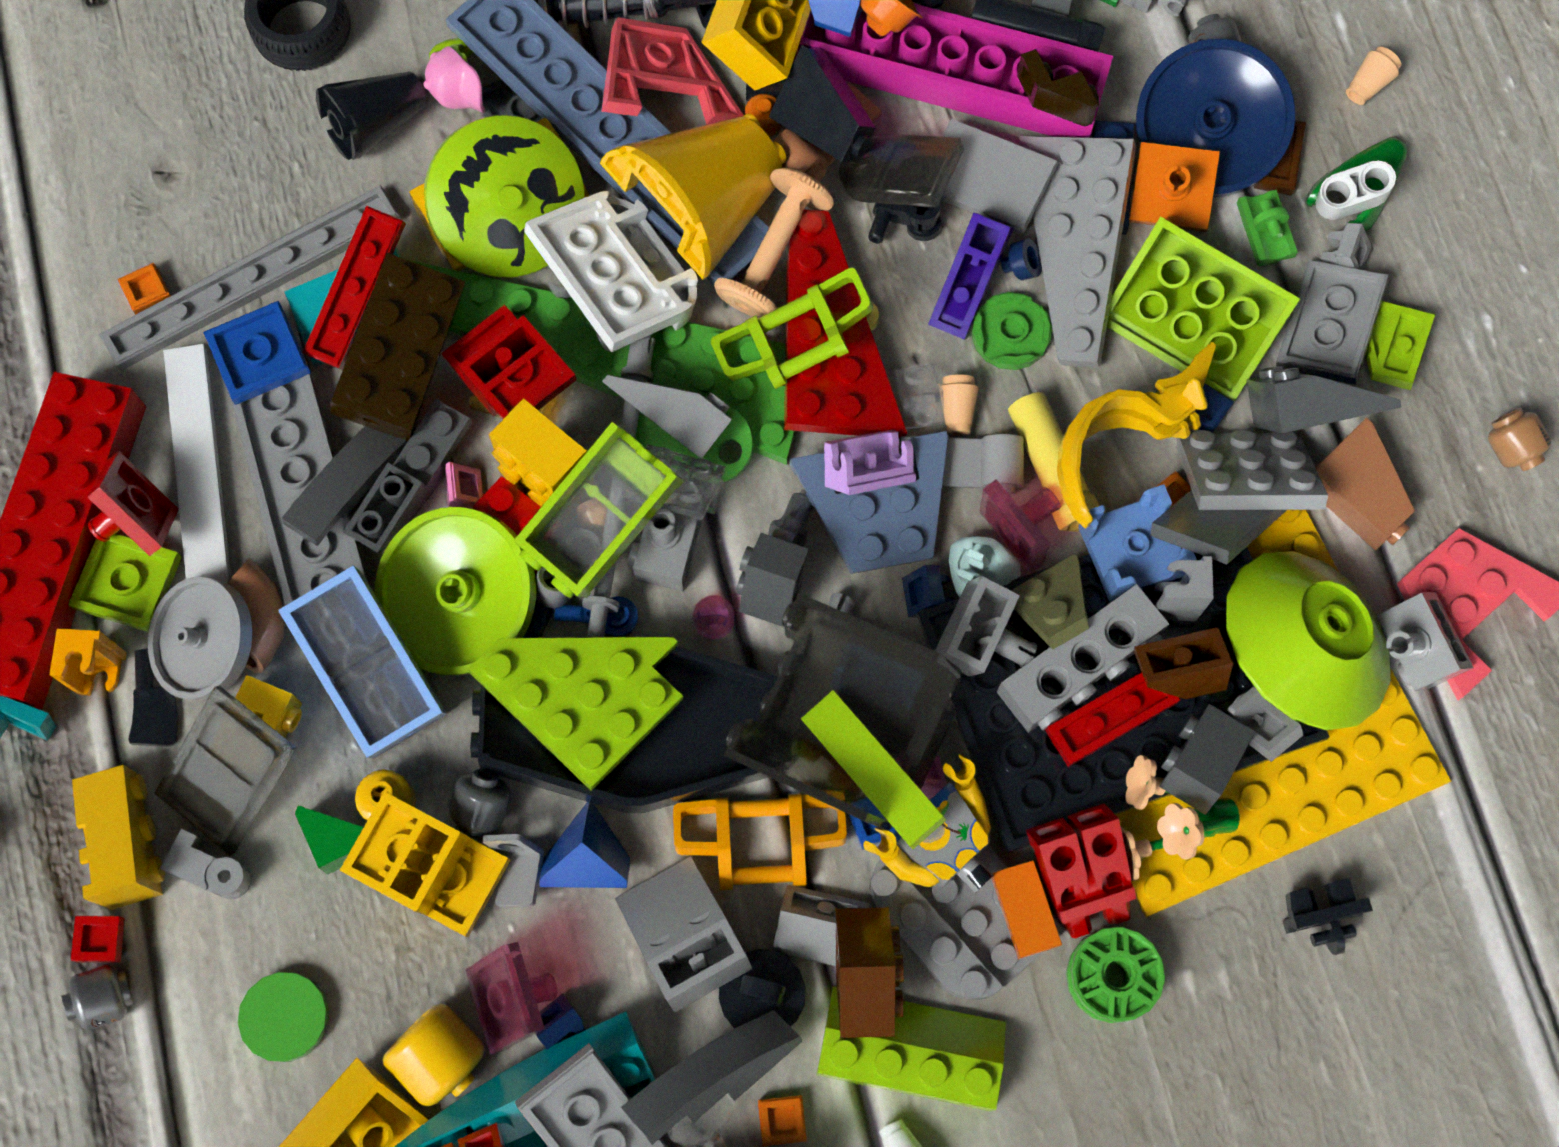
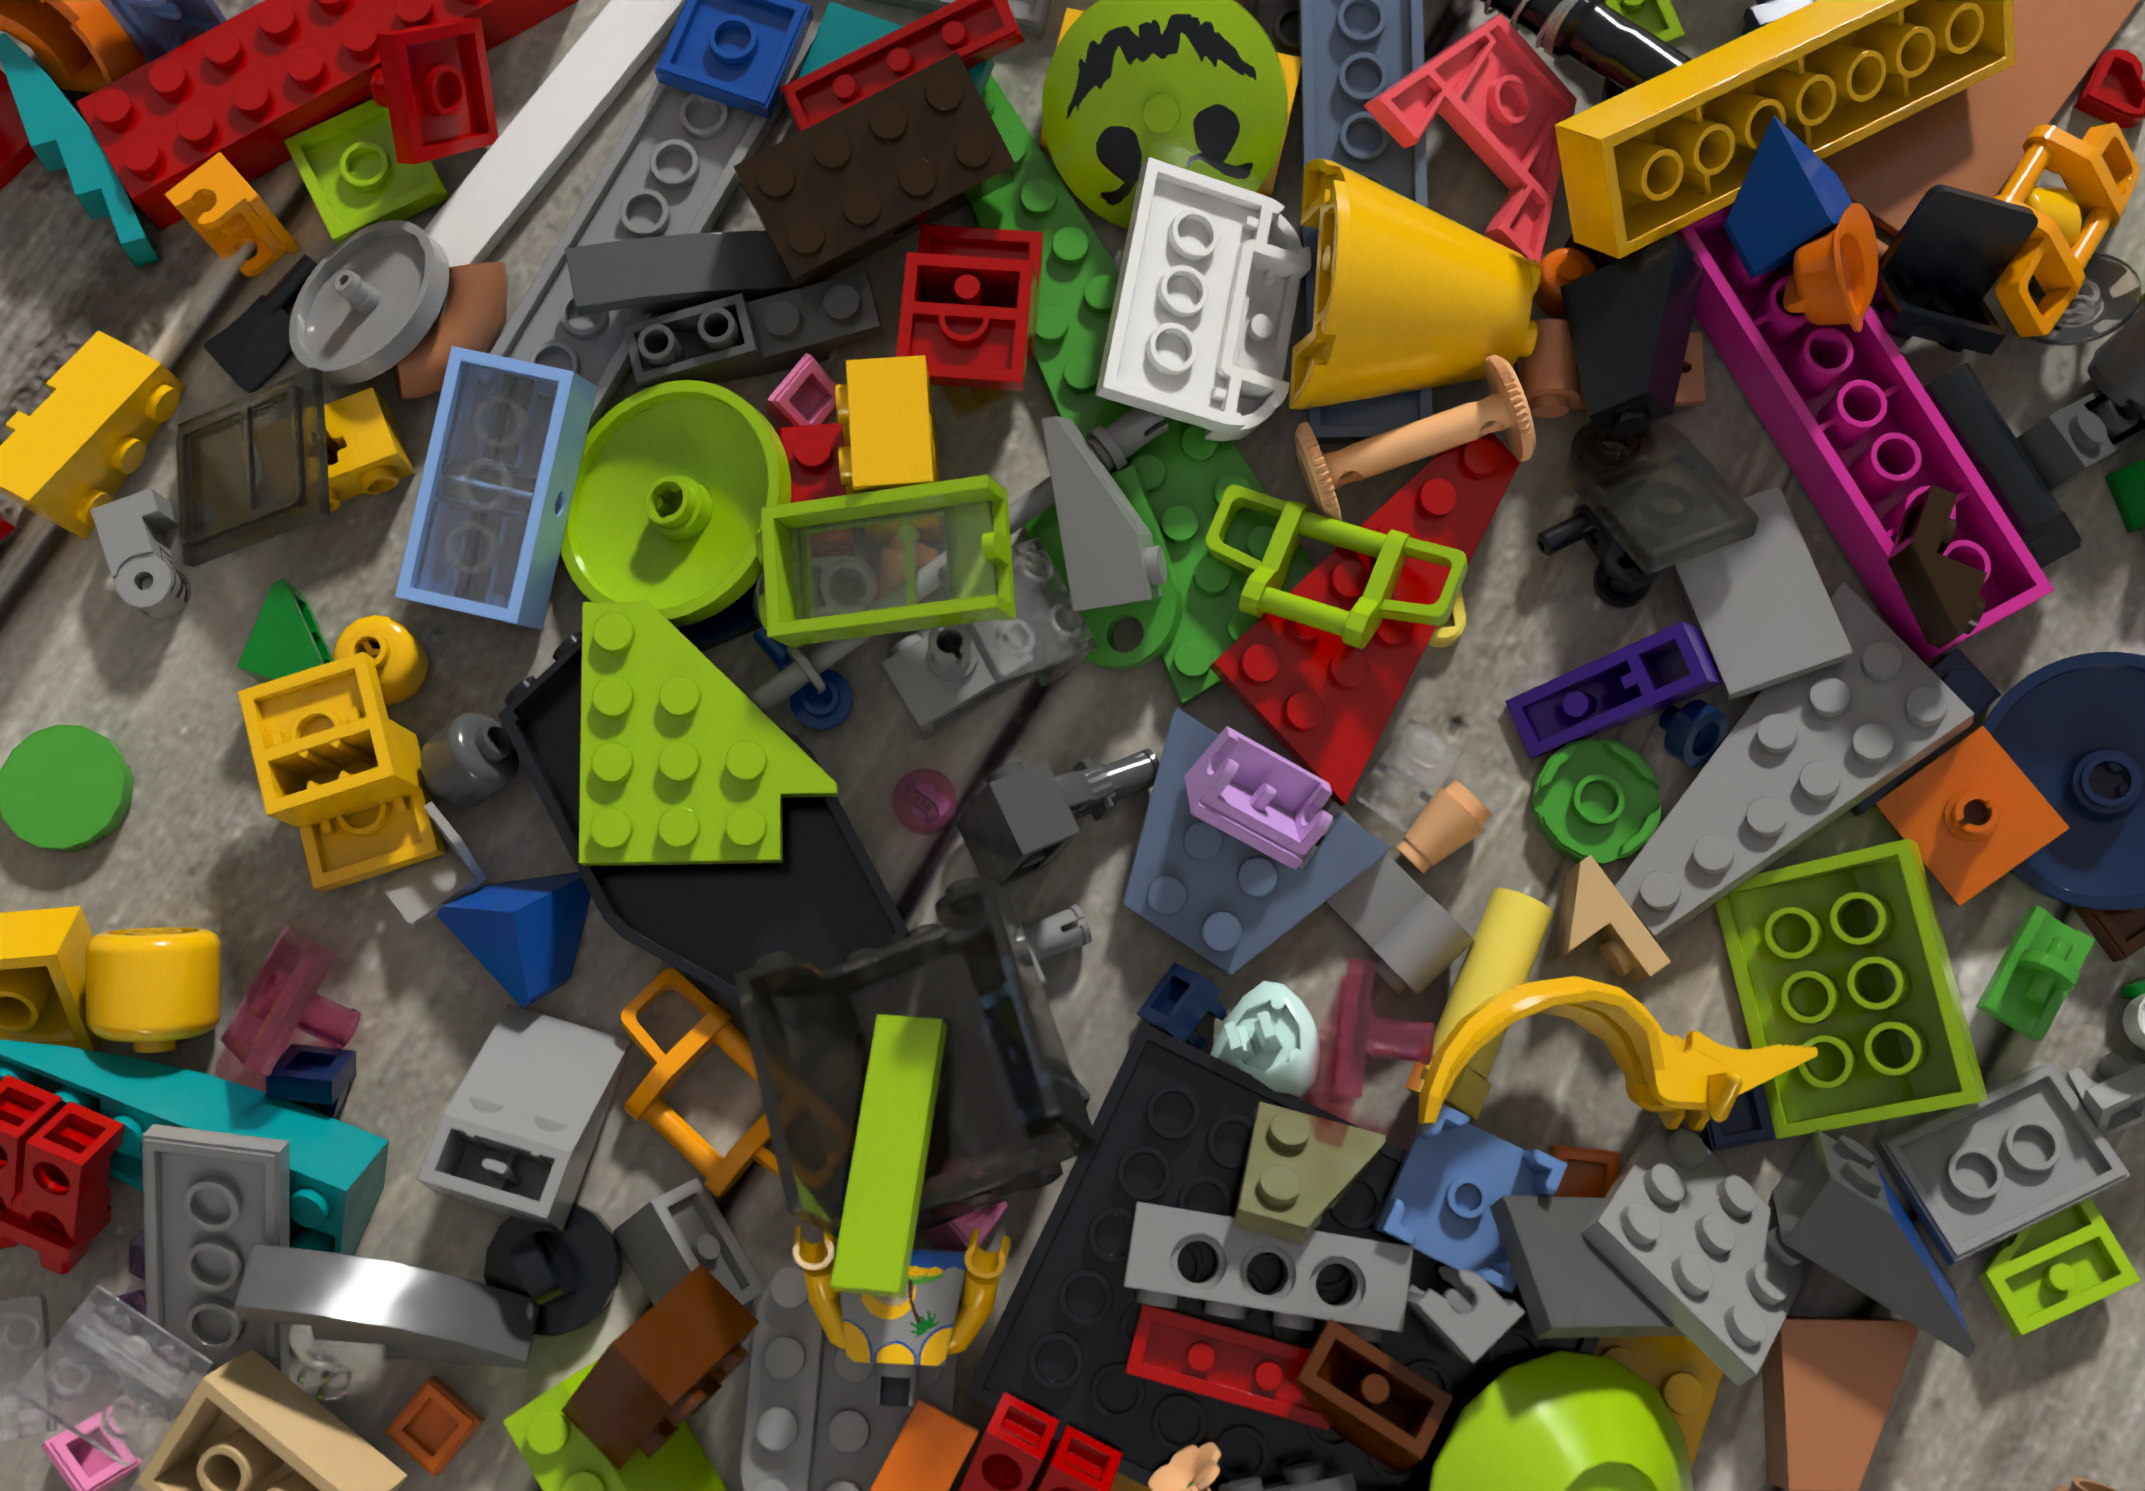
camera: 45 degrees right, 5 degrees up
light grey brick [933,576,1037,676] -> none
none -> tan slope [1554,855,1671,983]

